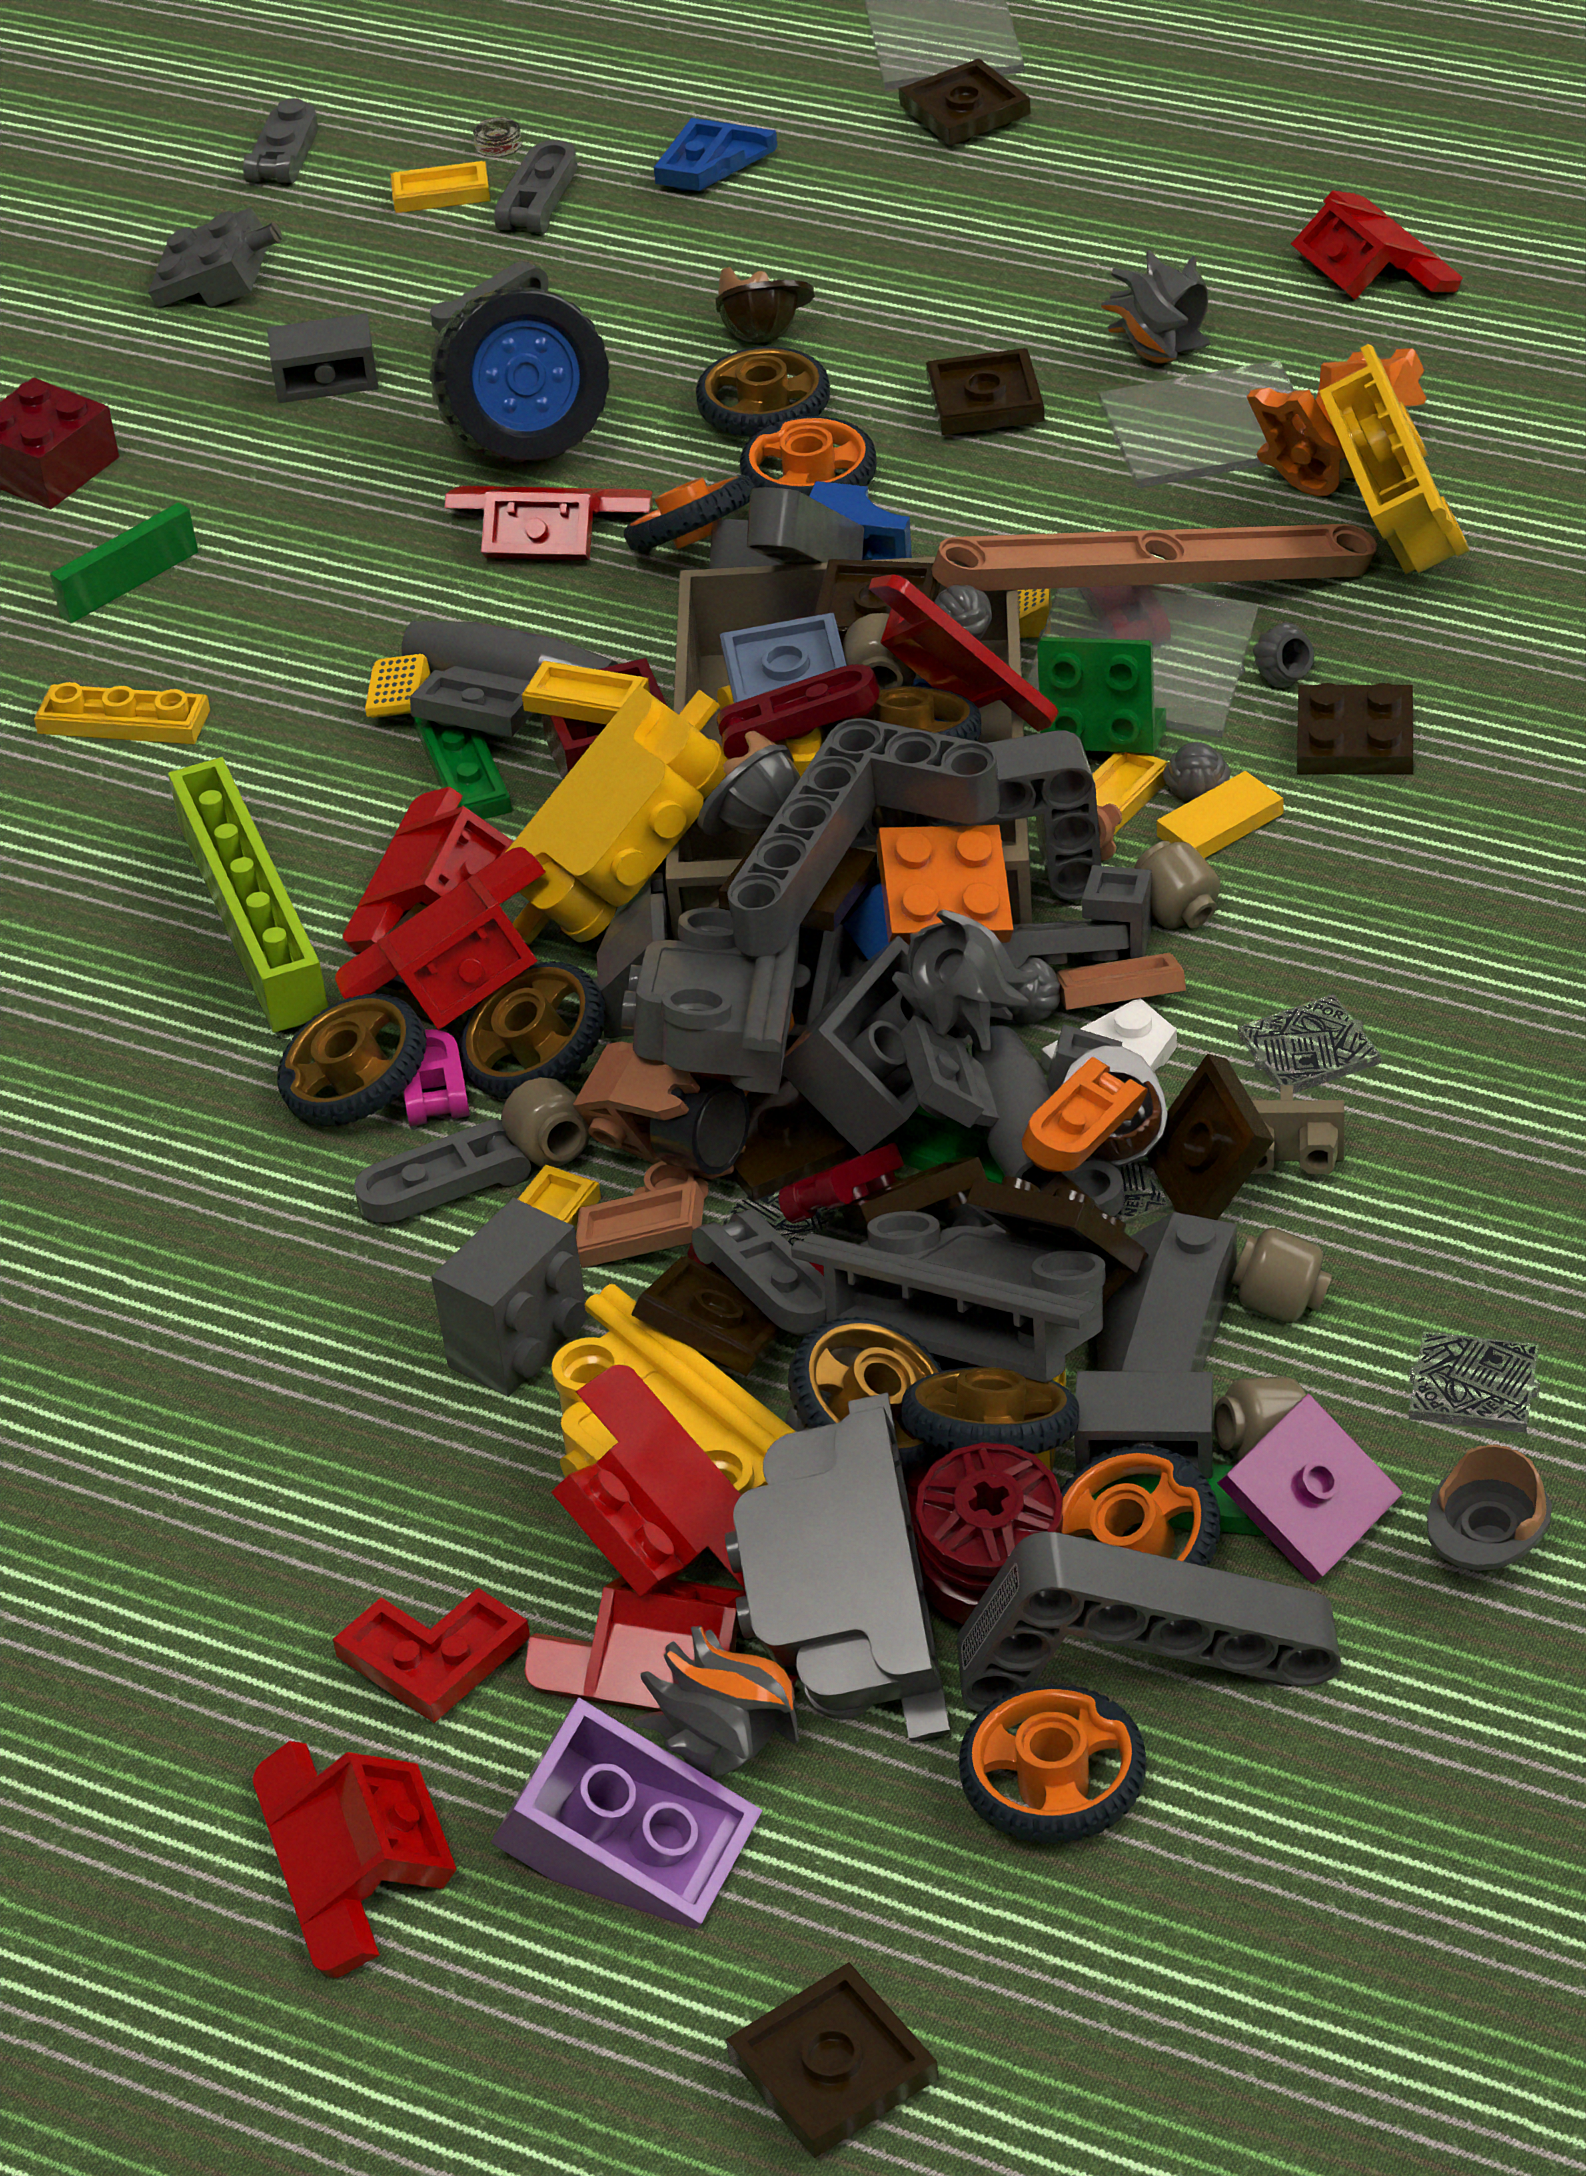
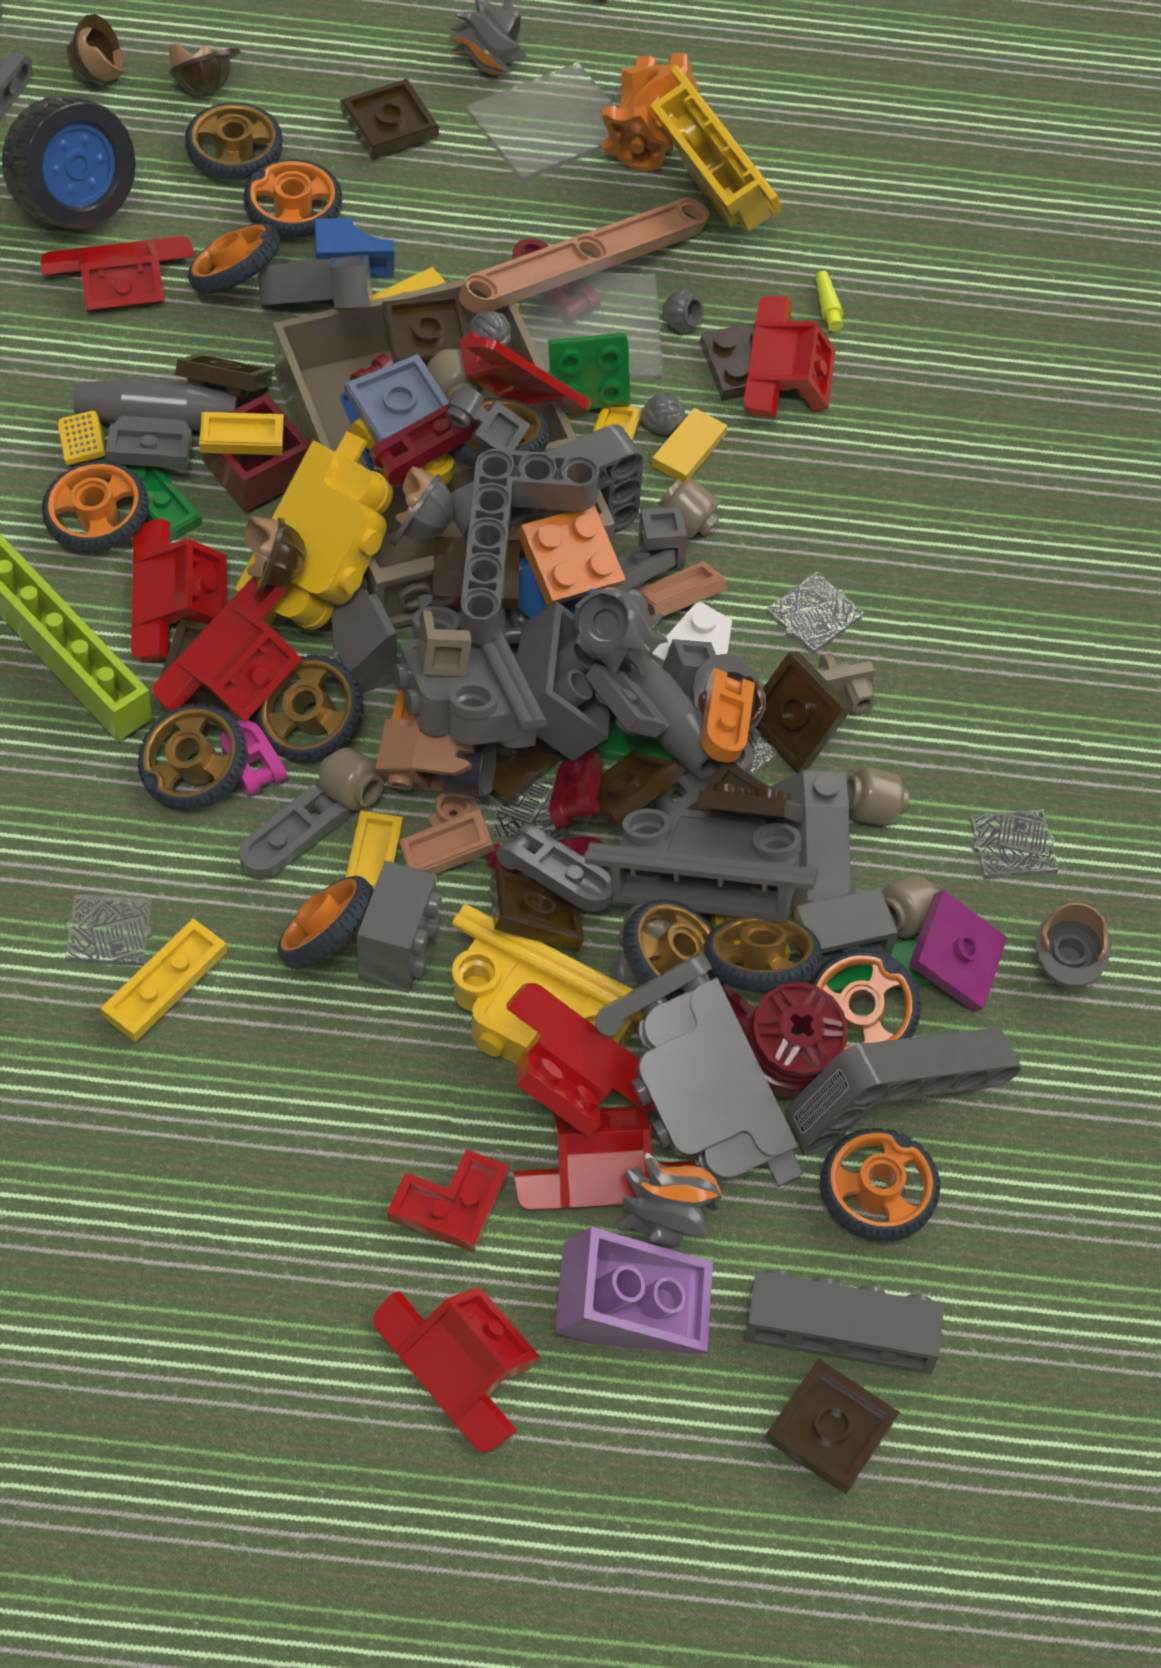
camera: 30 degrees left, 15 degrees up
none -> orange wheel [42,460,149,553]
none -> clear piece [65,894,153,966]
none -> piece [66,14,126,86]
none -> yellow plate [100,918,227,1042]
none -> dark brown plate [175,353,273,396]
none -> dark brown piece [244,517,306,599]
none -> wheel [277,876,374,969]
none -> dark tan panel [418,610,472,677]
none -> dark grey plate [445,386,530,450]
none -> dark grey plate [596,952,712,1036]
none -> dark grey brick [743,1269,944,1374]
none -> red plate [744,296,836,419]
none -> neon yellow animal [815,271,844,332]

